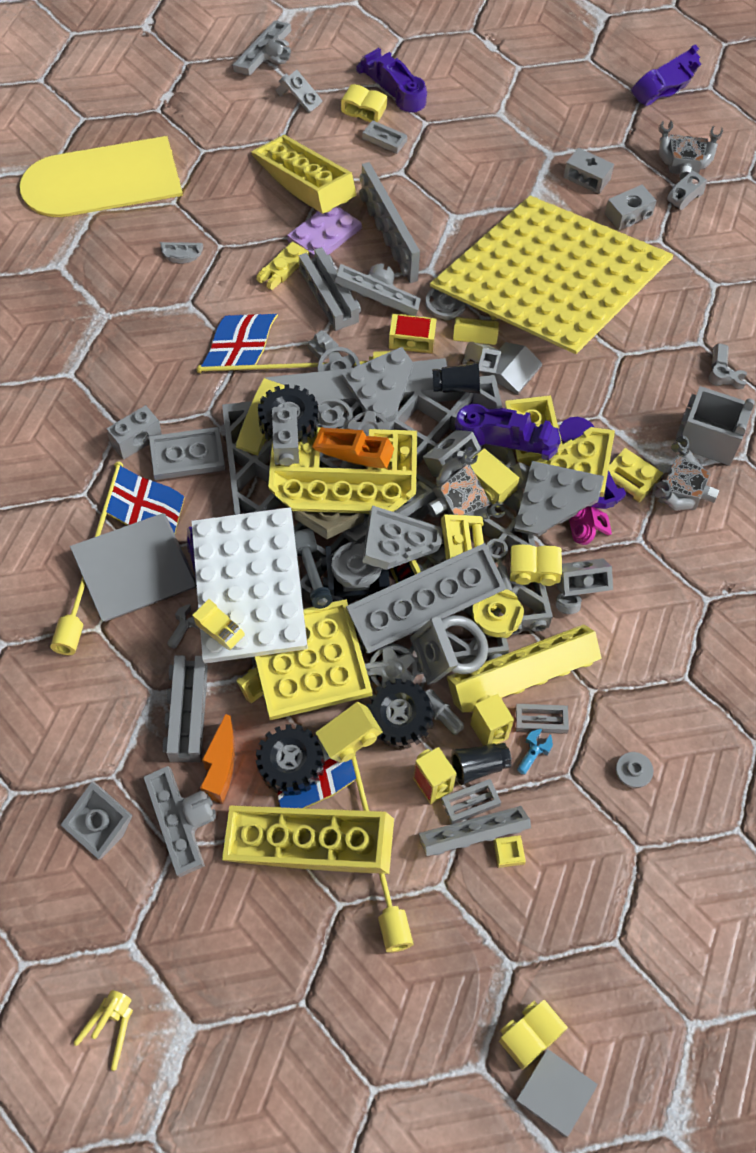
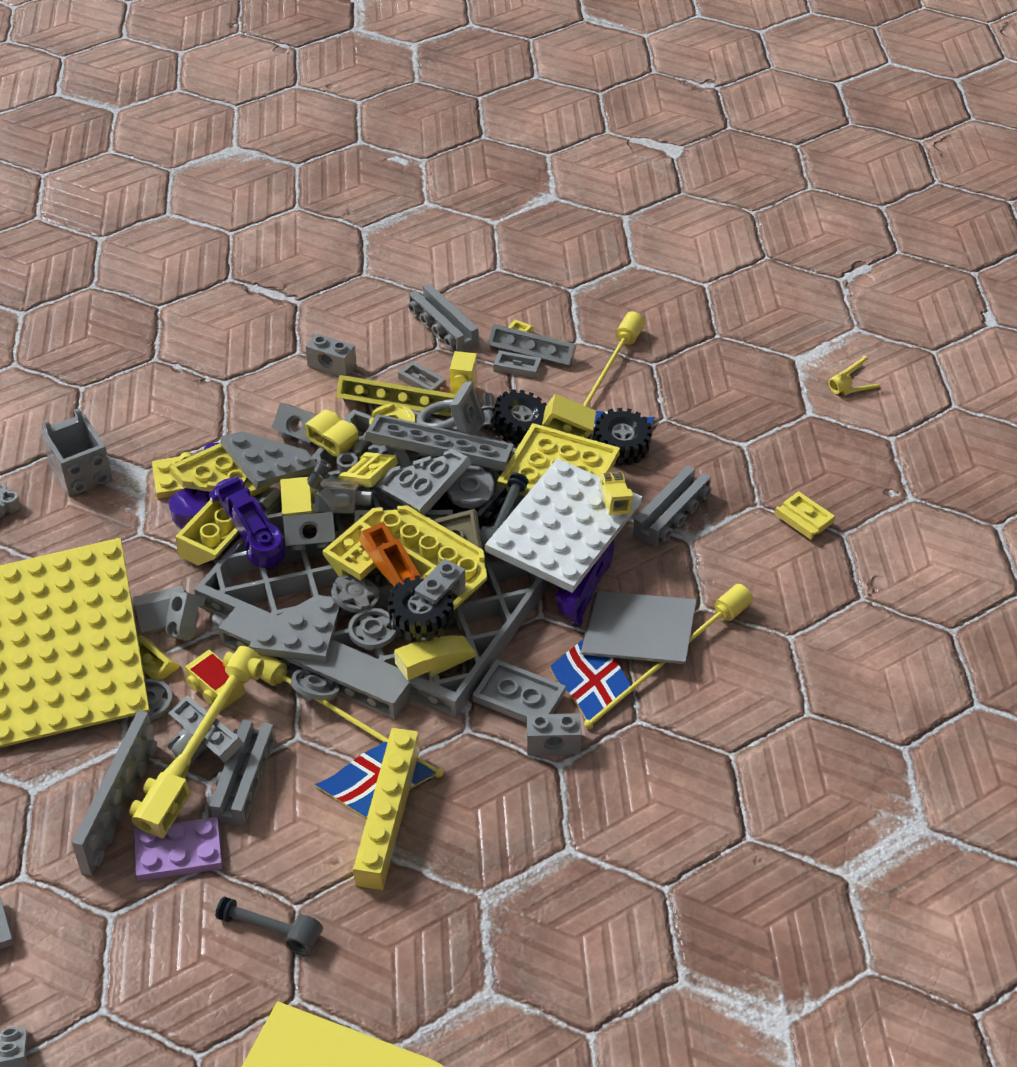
camera: 140 degrees left, 15 degrees down
light grey slope [61,782,133,859] -> none
light grey plate [144,766,216,877] -> none
light grey tile [160,242,203,264] -> none
light grey bar [167,604,199,648] -> none
orange slope [200,714,235,804] -> none
light yellow slope [222,806,394,874] -> none
light yellow slope [251,135,357,214] -> none
light yellow hinge [256,241,309,290] -> none
light grey tile [308,330,339,360] -> none
light yellow brick [413,747,457,805] -> none
black plant [432,362,480,394] -> none
black plant [451,743,512,785] -> none
light yellow brick [499,1000,568,1070] -> none
light grey tile [516,1049,598,1138] -> none
dark azure bar [517,729,553,775] -> none
light grey piece [616,752,653,788] -> none
torso [654,436,719,511] -> none
none -> light yellow bar [129,646,264,839]
none -> dark grey piece [215,896,323,956]
none -> light grey brick [305,334,357,376]
none -> light yellow brick [353,728,420,890]
none -> light grey brick [408,284,479,352]
none -> light yellow plate [775,491,835,540]

